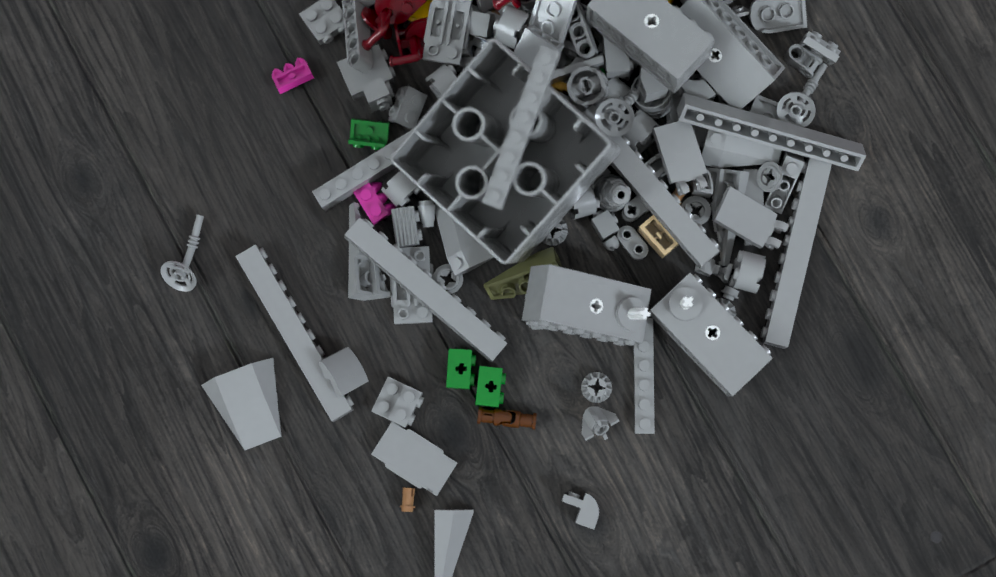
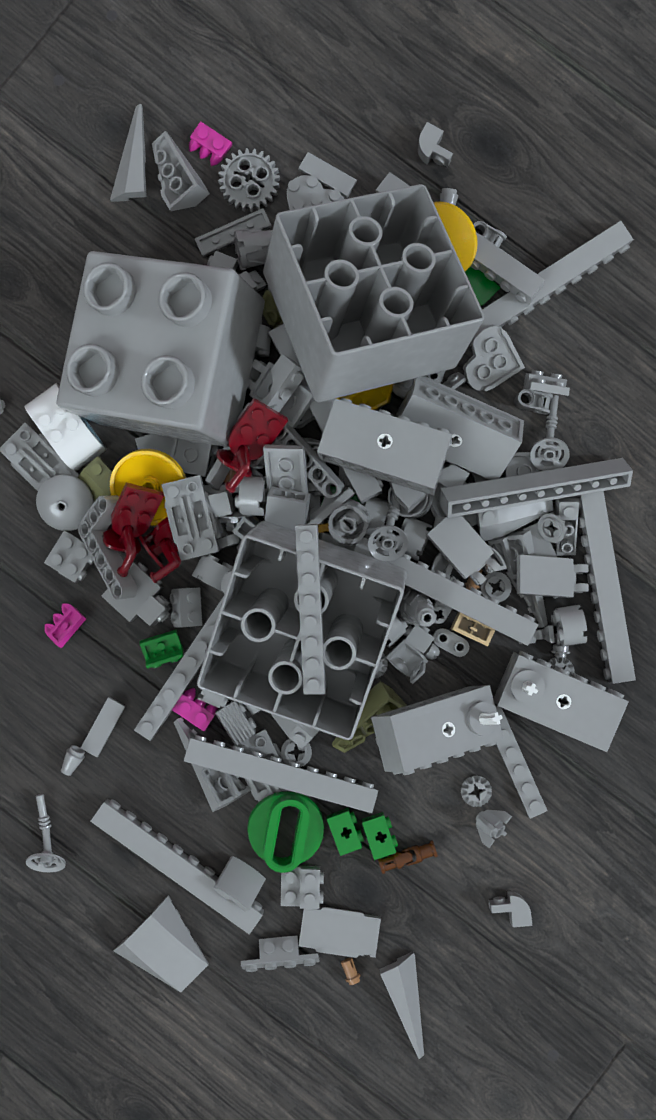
camera: 25 degrees left, 5 degrees up
none -> light grey cone [61,745,85,776]
none -> light grey tile [81,697,126,757]
none -> light grey bracket [241,936,319,972]
none -> green piece [247,791,324,873]
none -> light grey piece [386,640,428,684]

